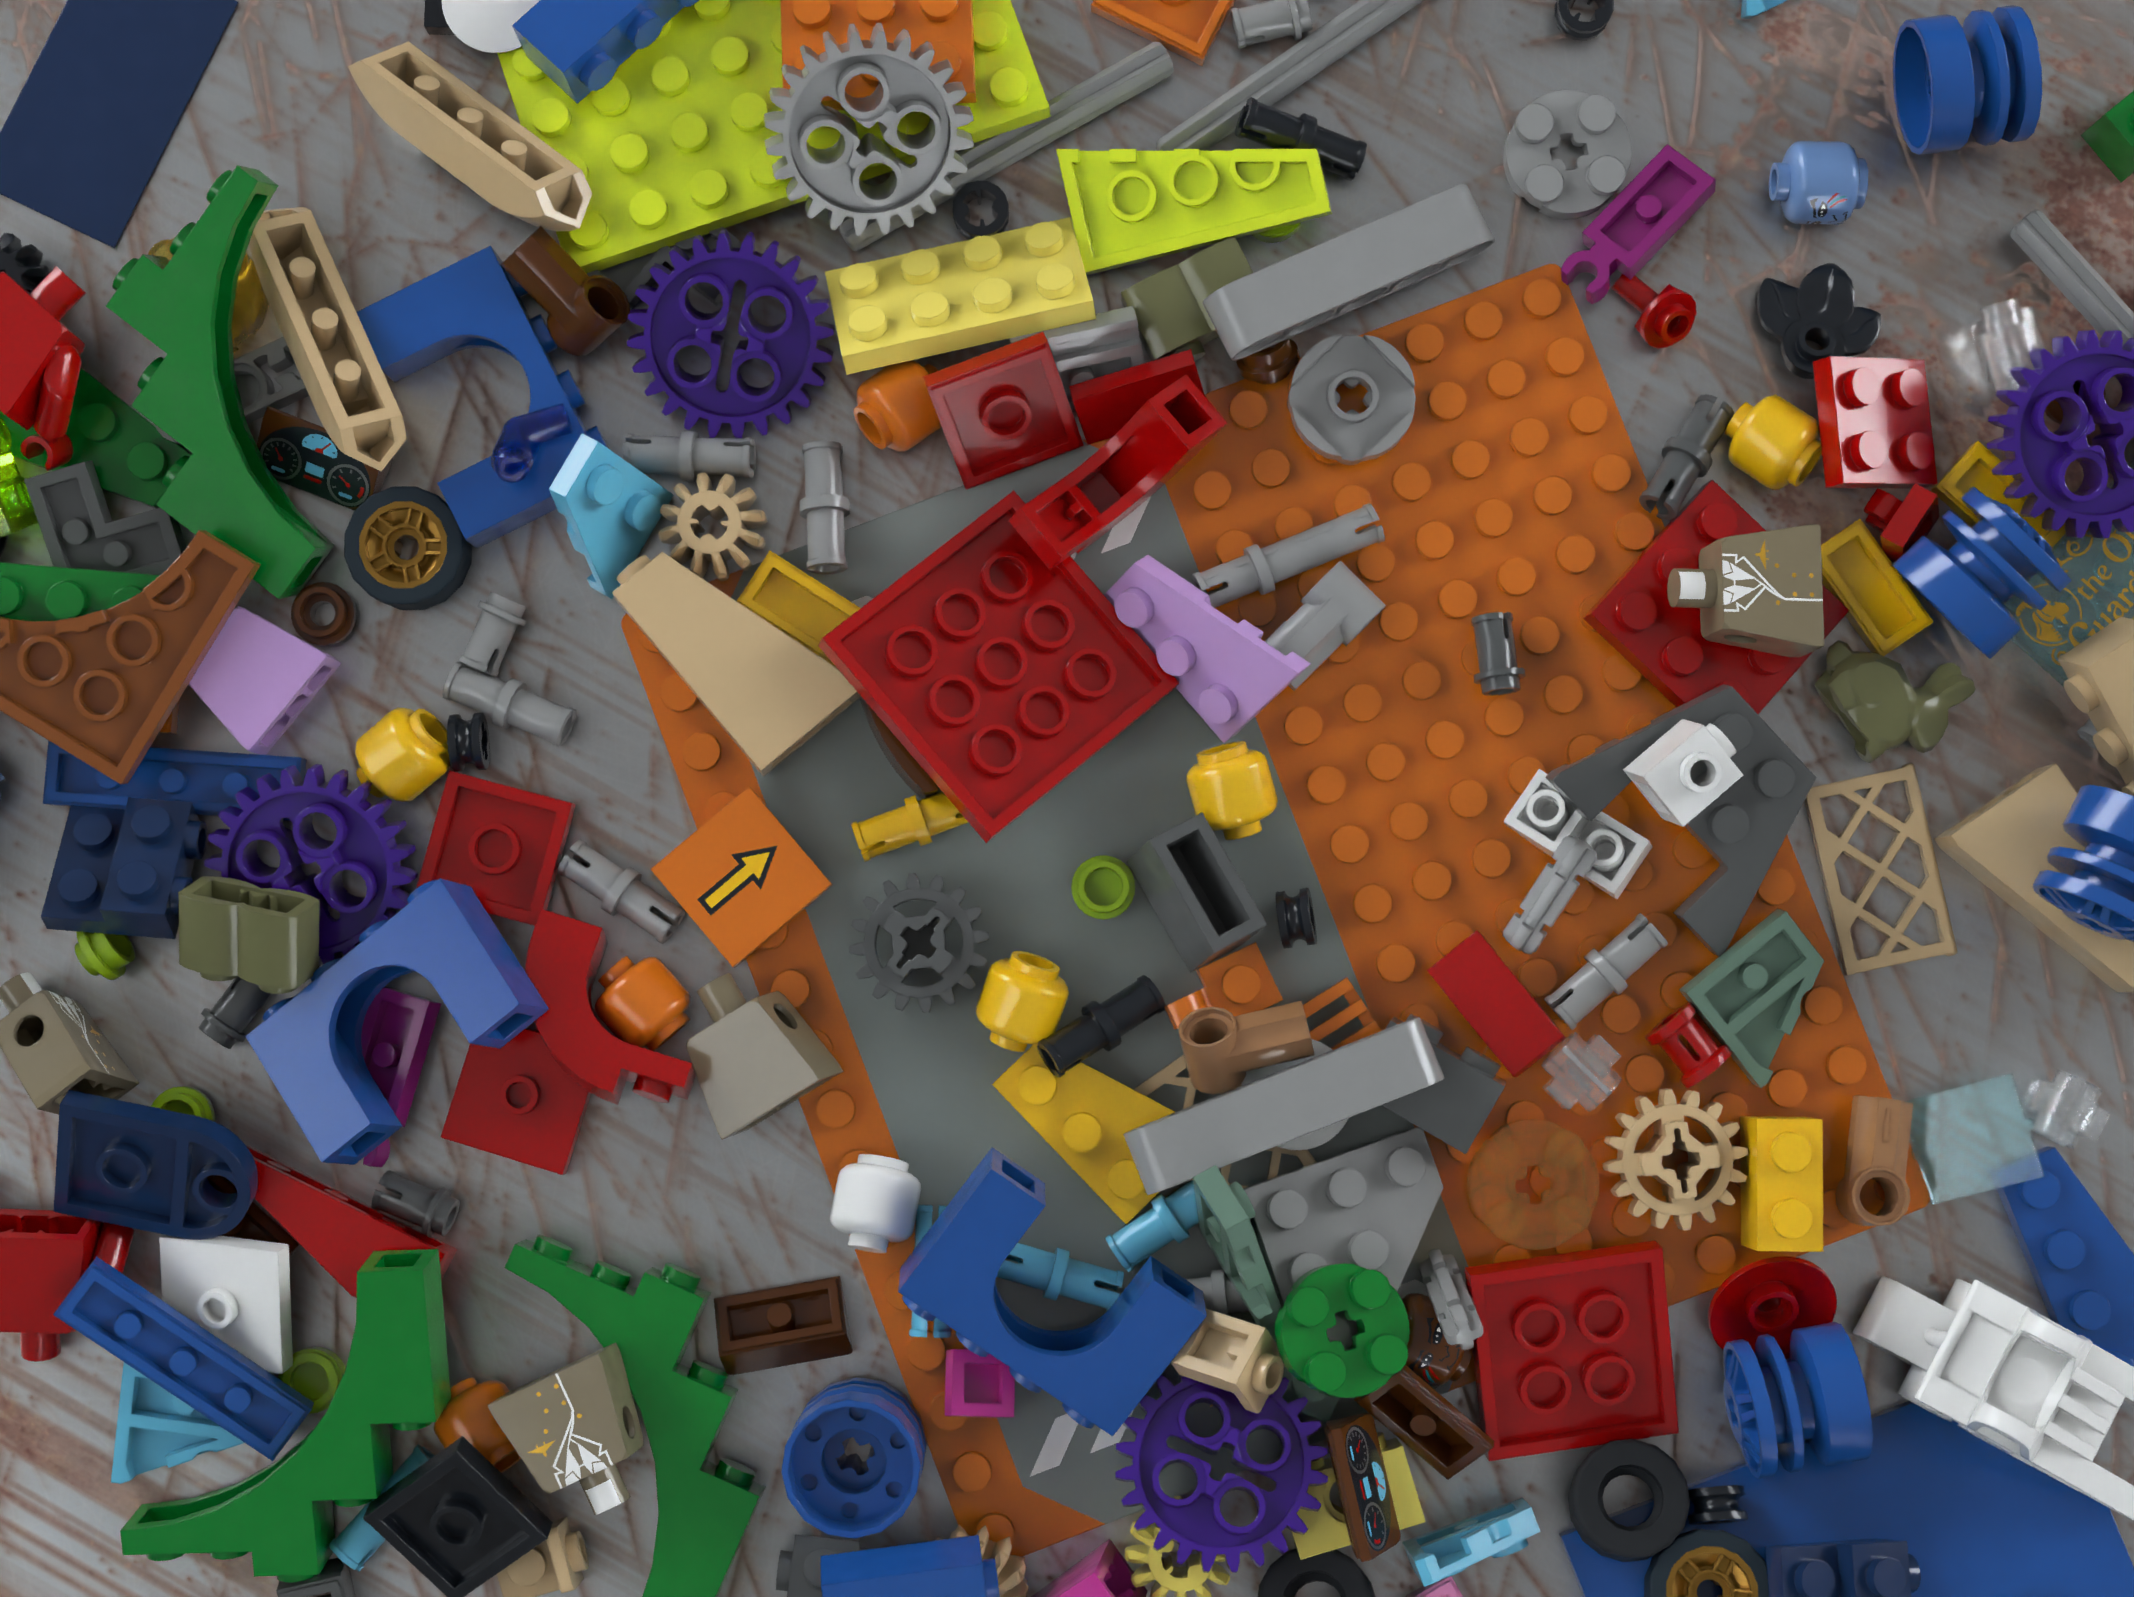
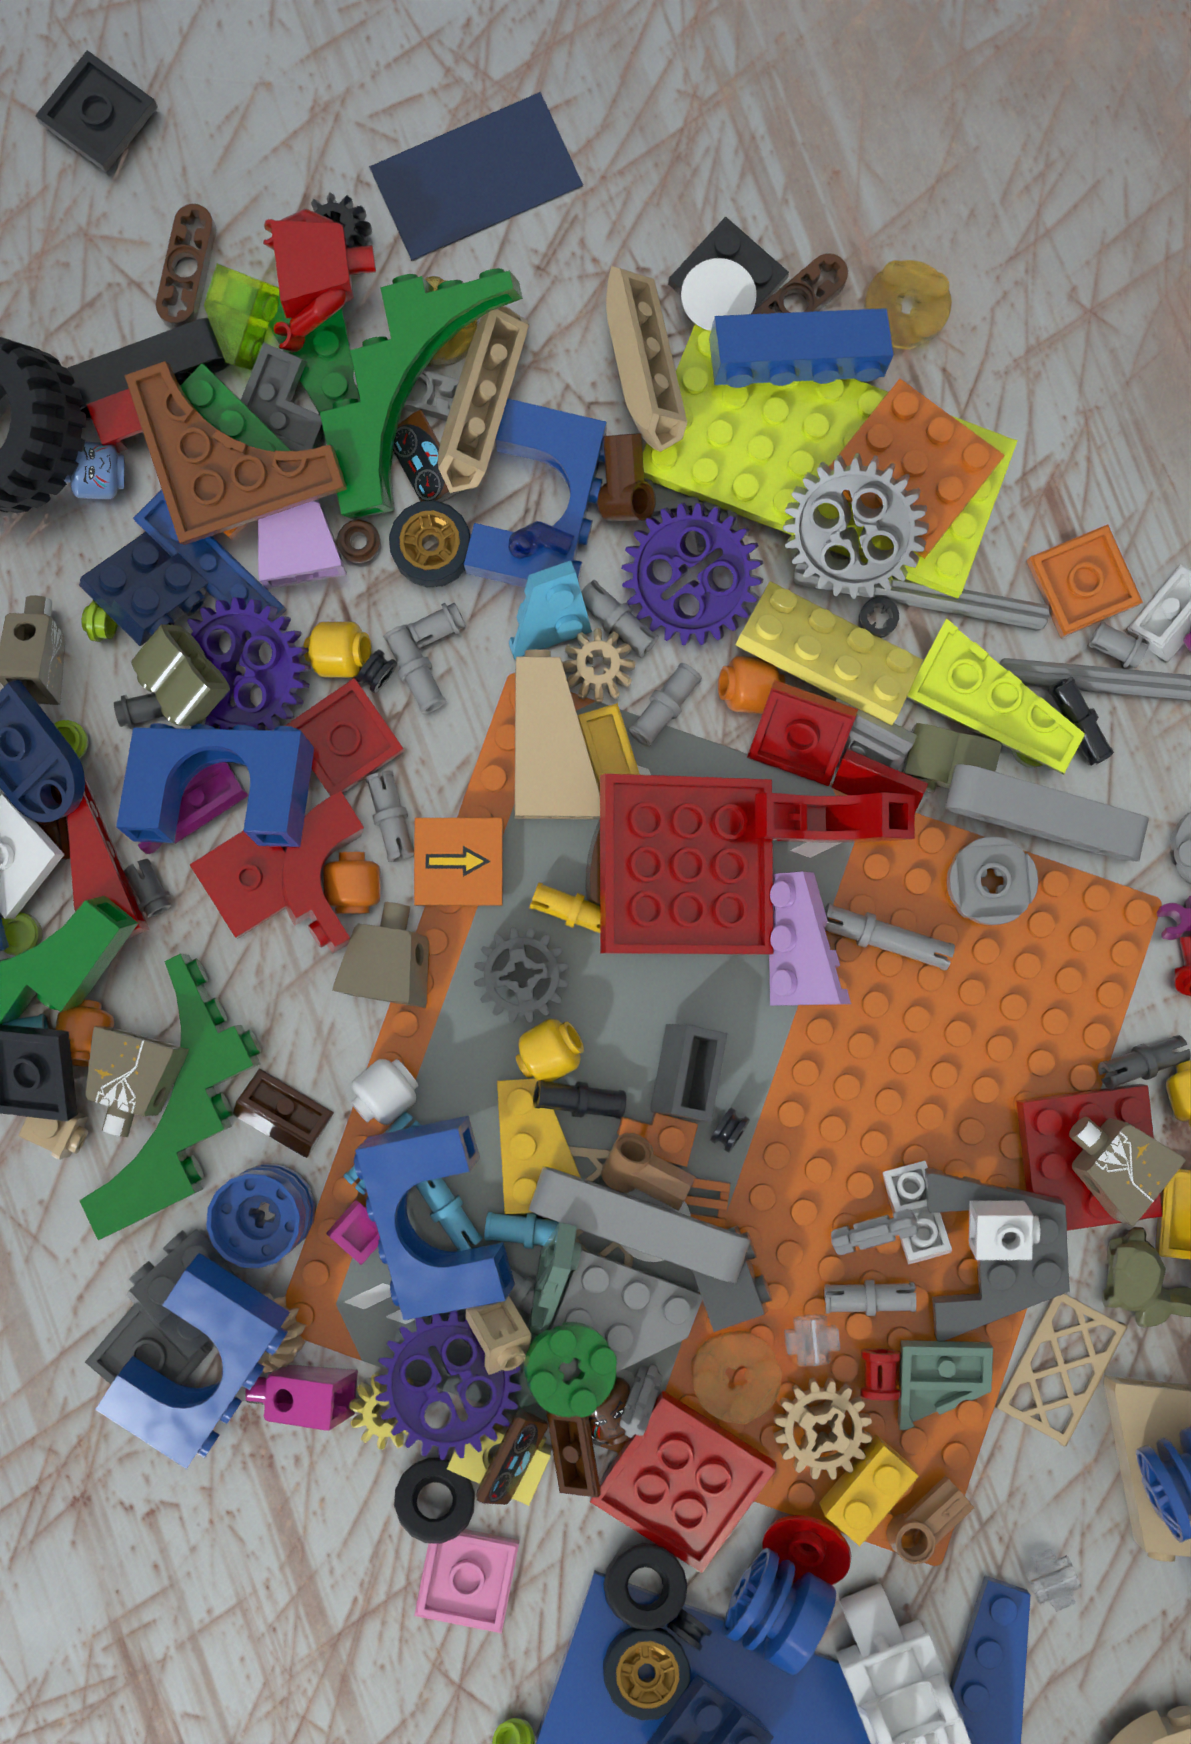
camera: 40 degrees right, 0 degrees up
lime plate [1071,855,1135,920] -> none
yellow head [1186,741,1278,840] -> none
reddish brown plate [1236,339,1300,384] -> none
light grey piece [1264,561,1386,691] -> none
medium azure wing [1402,1498,1541,1587] -> none
red slope [1427,930,1566,1078] -> none
dark grey pin [1471,612,1526,696] -> none
clear light blue piece [1904,1073,2045,1205] -> none

